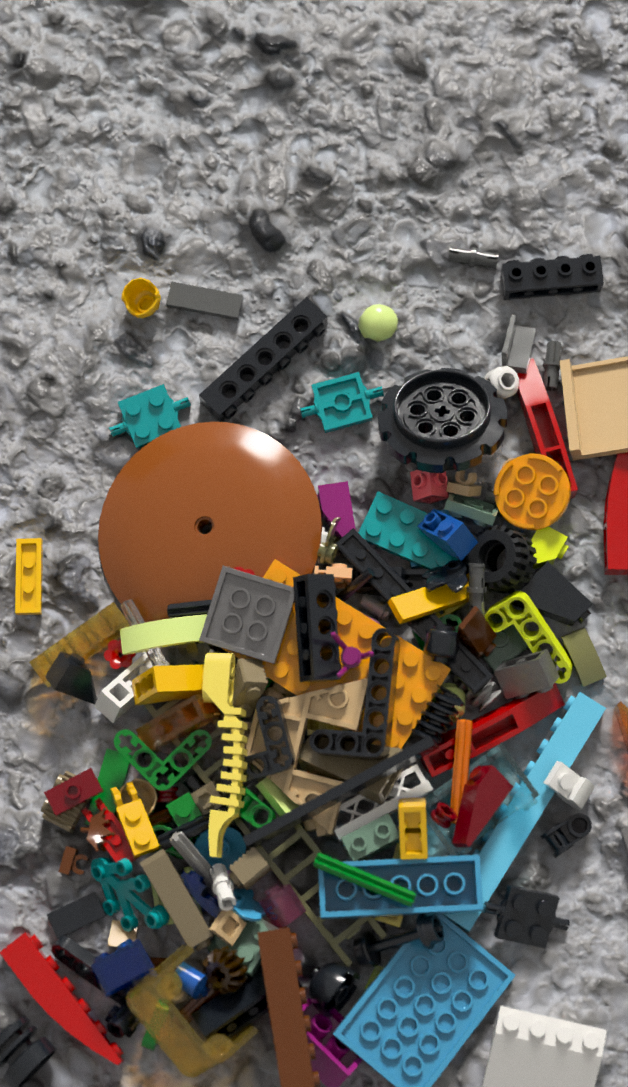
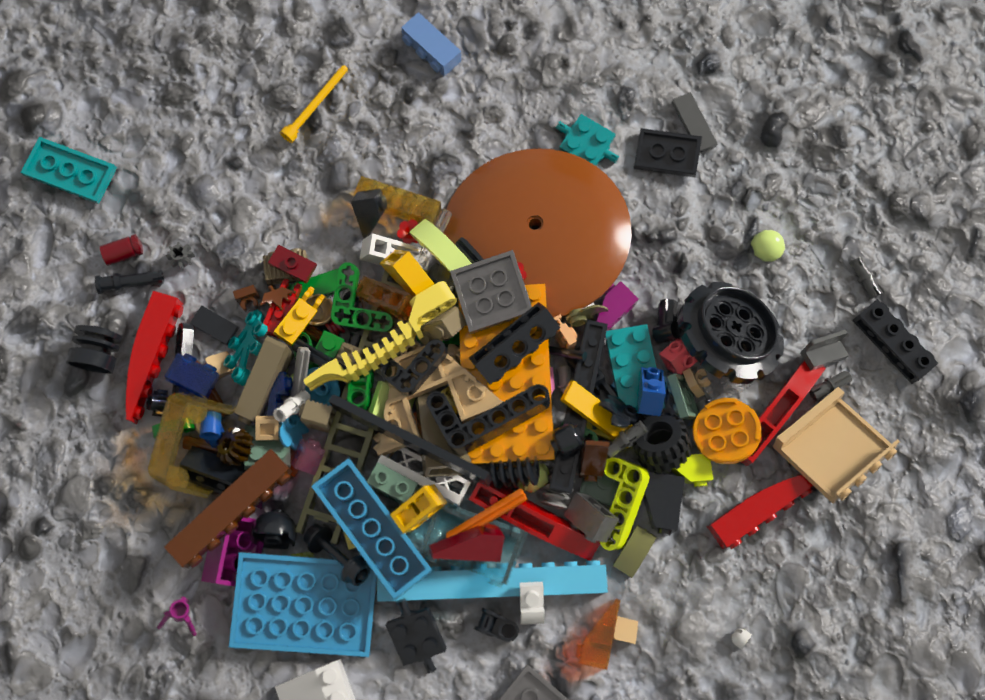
camera: 50 degrees right, 0 degrees up
yellow plate [15,538,43,615] -> none
yellow hair [121,277,161,319] -> none
black brick [199,297,327,422] -> none
teal plate [300,372,384,433] -> none
green axle [313,853,416,906] -> none
magenta plant [331,632,374,678] -> none
dark red bush [430,802,457,829] -> none
white head [484,366,520,399] -> none
none -> black tile [634,128,702,178]
none -> black piece [652,299,681,343]

